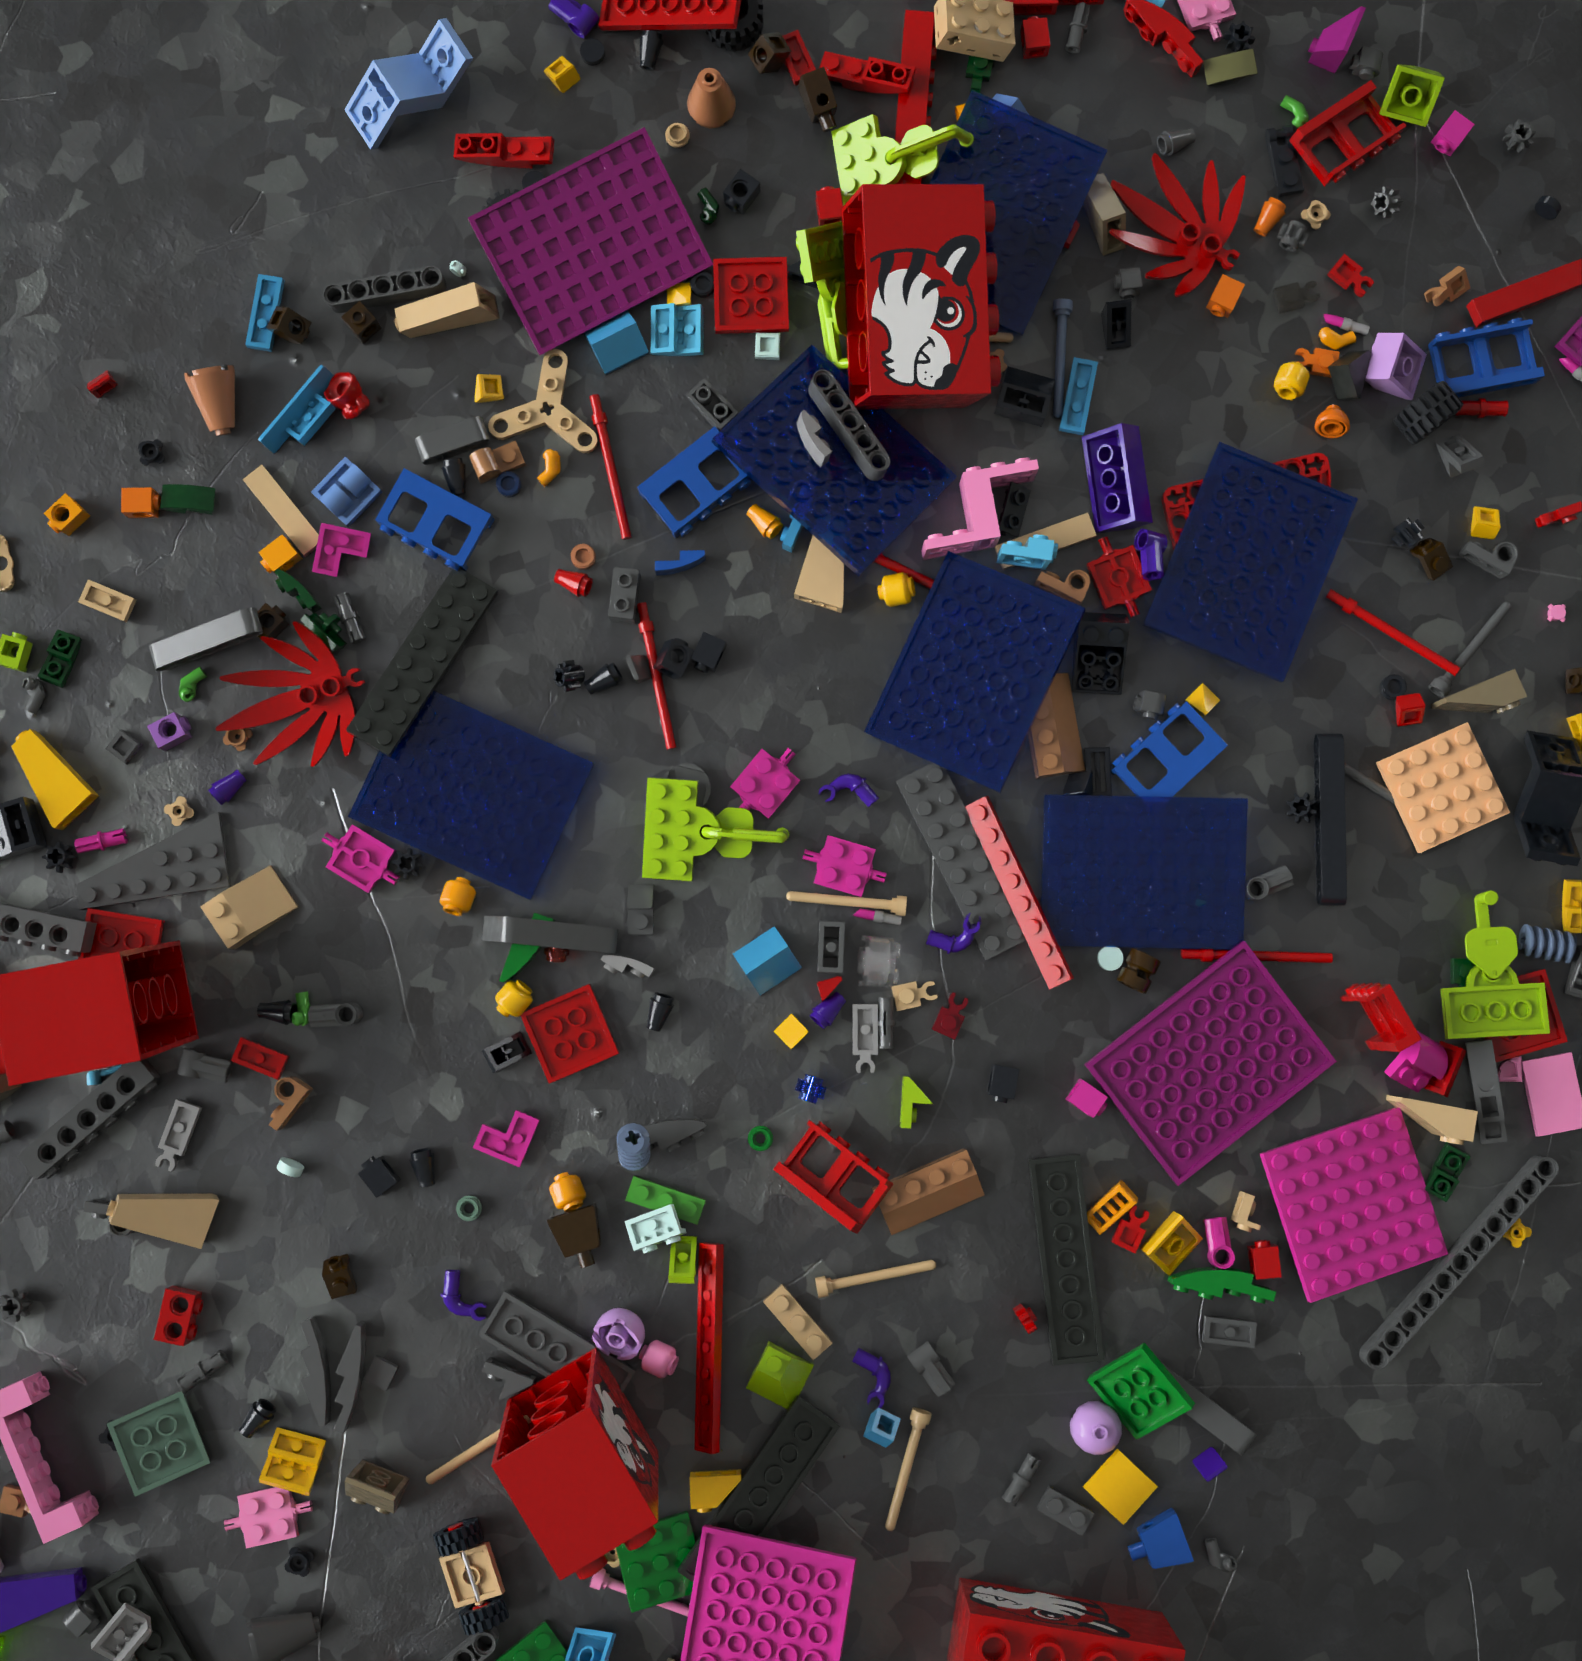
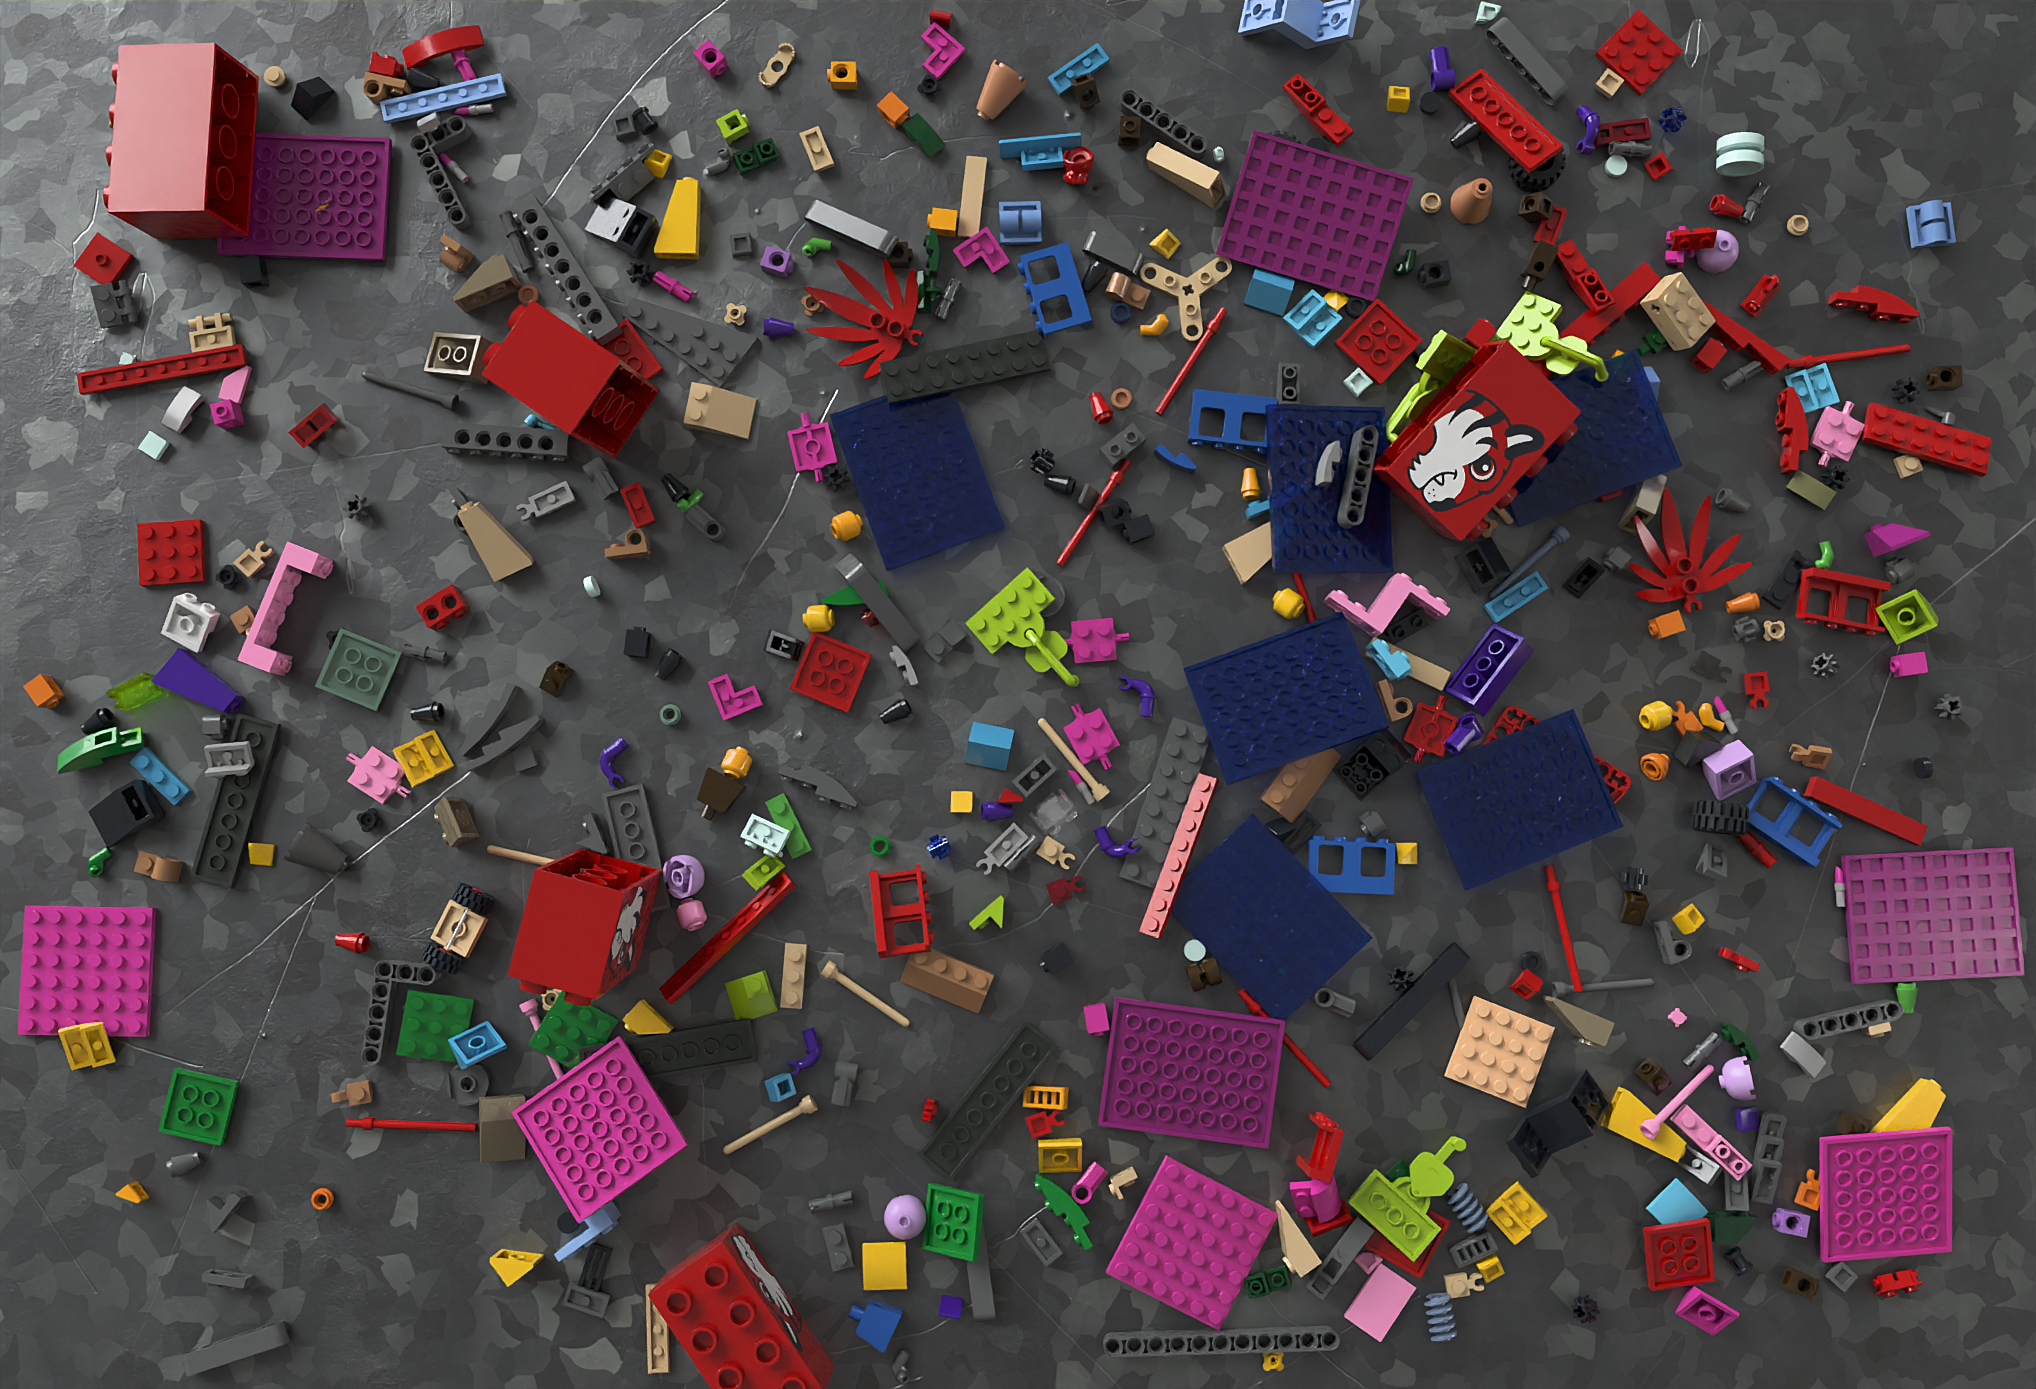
camera: 45 degrees right, 0 degrees up
sand blue piece [616,1123,650,1171] -> none
red brick [1247,1240,1282,1280] -> none
none -> dark pink plate [921,22,965,81]

